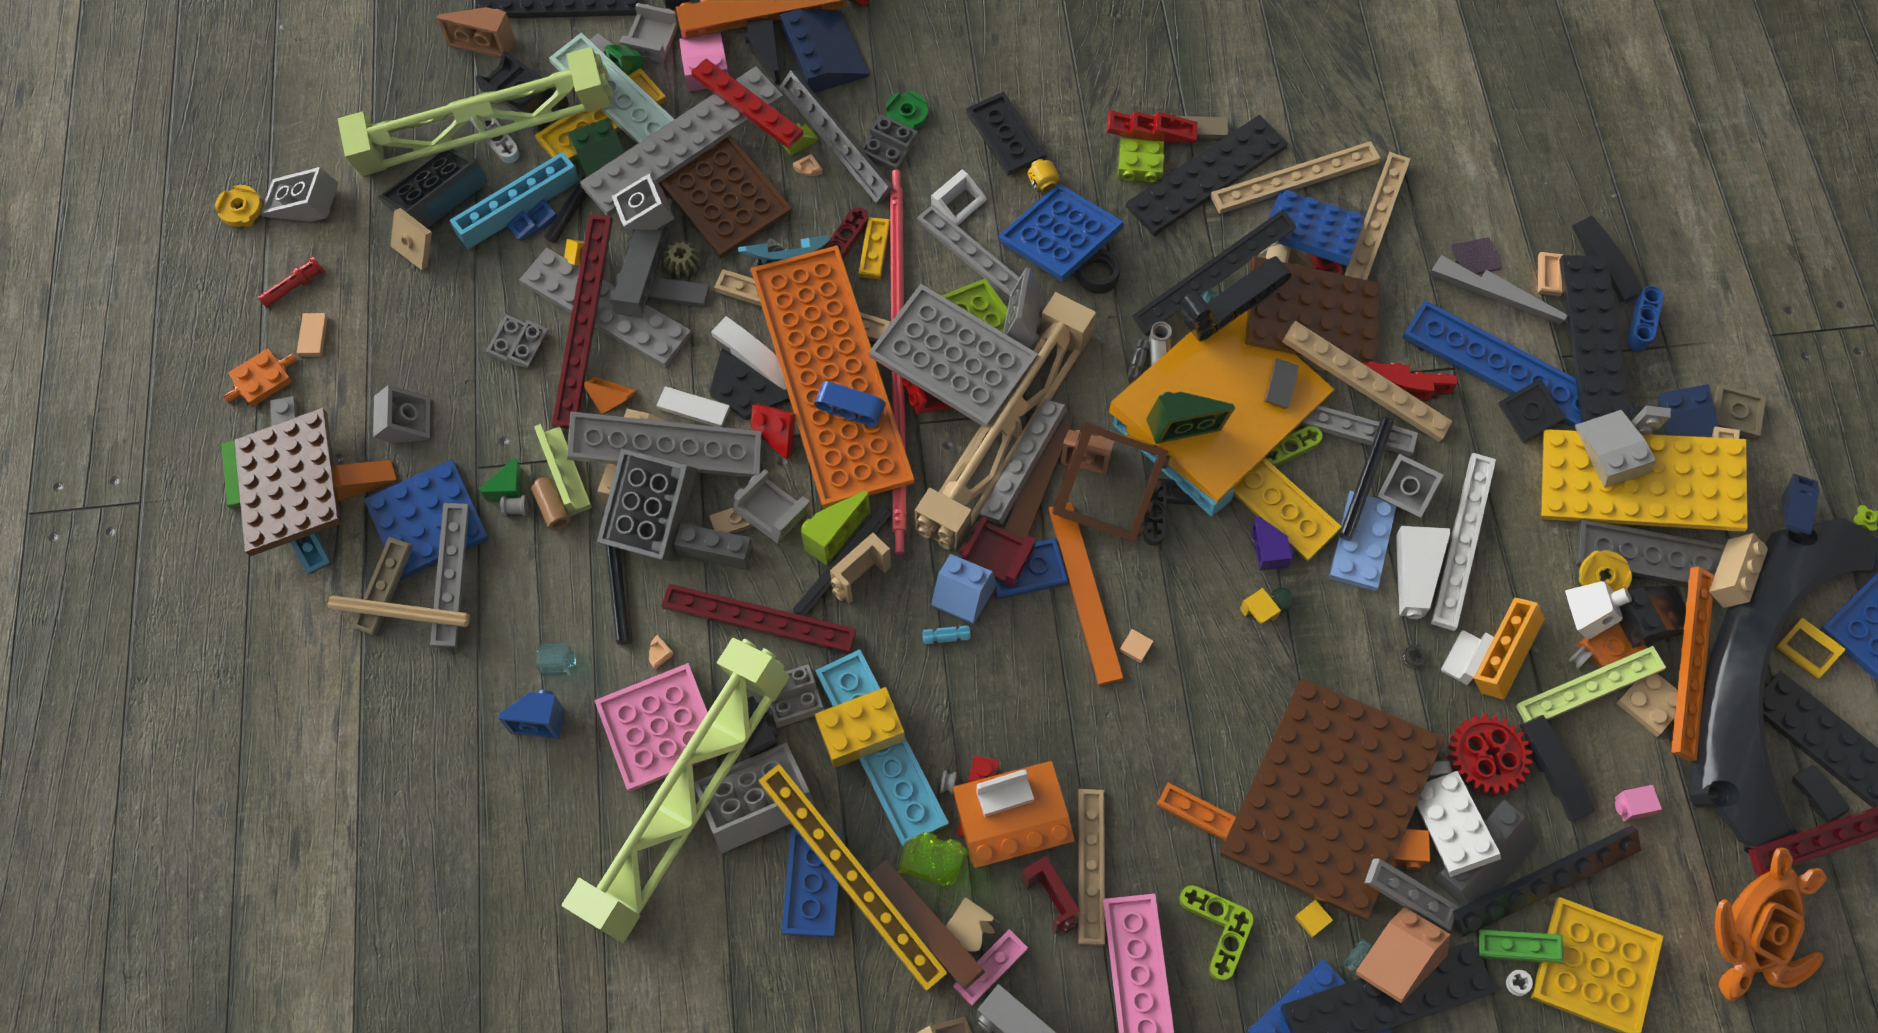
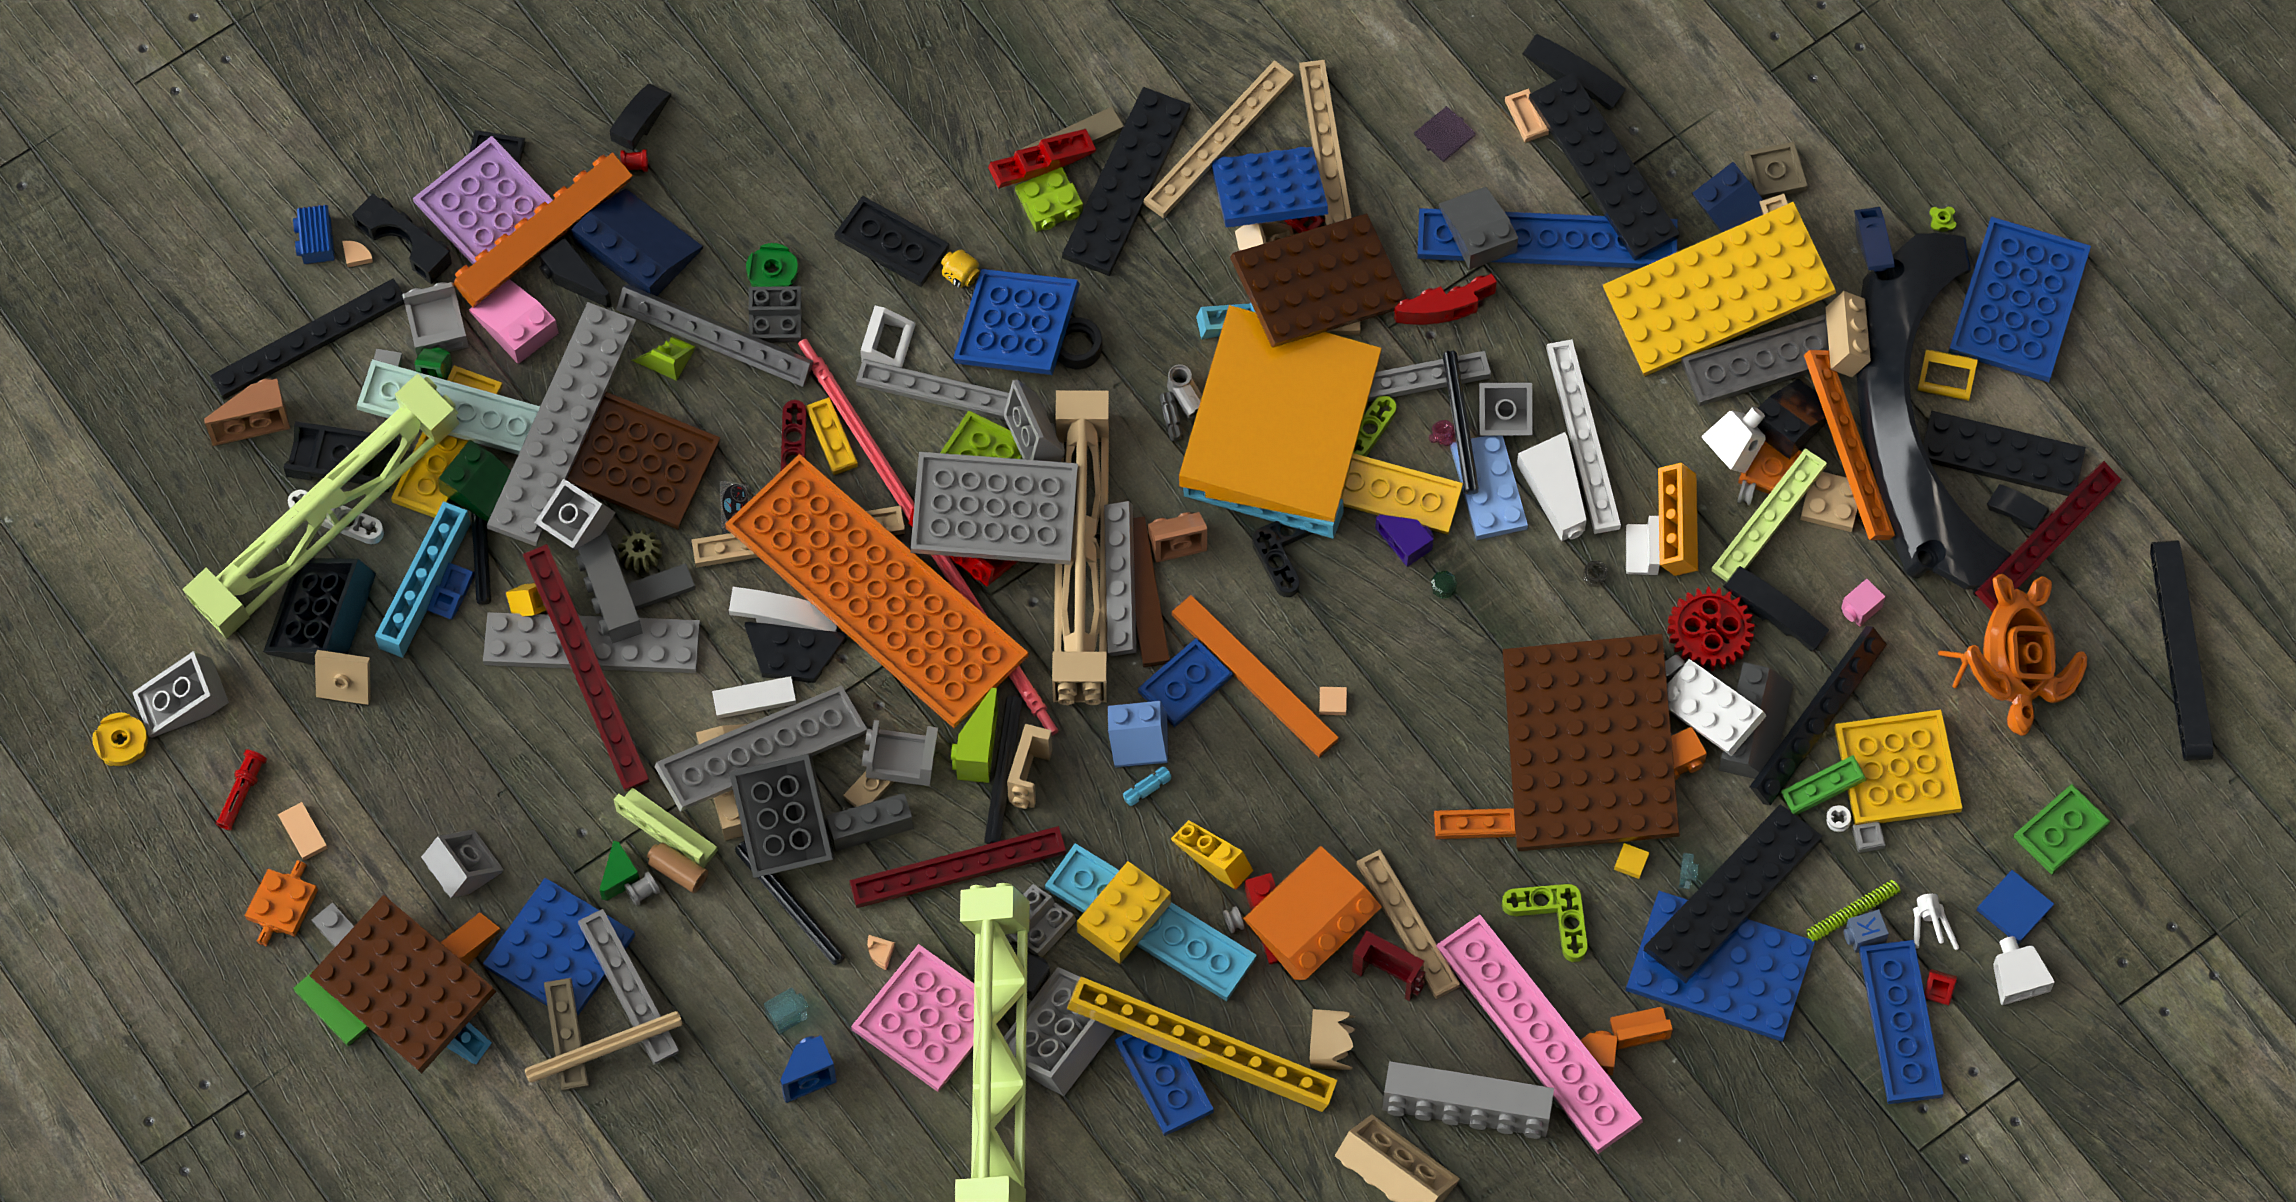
camera: 30 degrees left, 0 degrees up
light grey slope [486,314,548,368] -> none
orange slope [584,376,636,415] -> none
red plate [691,58,804,149] -> none
medium azure slope [738,235,830,261] -> none
red wing [750,404,796,459] -> none
light nougat tile [793,154,823,176] -> none
blue beam [814,381,886,427] -> none
reddish brown tile [869,860,985,990] -> none
clear neon green slope [897,832,969,887] -> none
bright pink plate [953,929,1028,1006] -> none
dark red panel [960,516,1036,588] -> none
white panel [976,769,1034,817] -> none
reddish brown window [1052,420,1170,542] -> none
black plate [1132,209,1297,335] -> none
dark green slope [1146,392,1235,444] -> none
black beam [1180,256,1292,342] -> none
yellow panel [1240,588,1281,624] -> none
dark grey slope [1264,358,1299,409] -> none
tan plate [1282,321,1452,442] -> none
nougat slope [1356,907,1451,1003] -> none
light grey plate [1364,859,1459,931] -> none
light grey slope [1429,255,1567,324] -> none
black tile [1498,379,1565,443] -> none
light grey slope [1575,410,1656,488] -> none
yellow plate [1579,550,1632,592] -> none
blue beam [1627,286,1663,353] -> none
light grey plate [1631,405,1671,435] -> none
none -> yellow slope [1171,820,1253,890]
none -> clear pink plate [1429,420,1455,446]
none -> dark grey slope [1438,187,1518,270]
none -> light grey tile [1852,822,1886,853]
none -> orange plant [1938,645,1979,688]

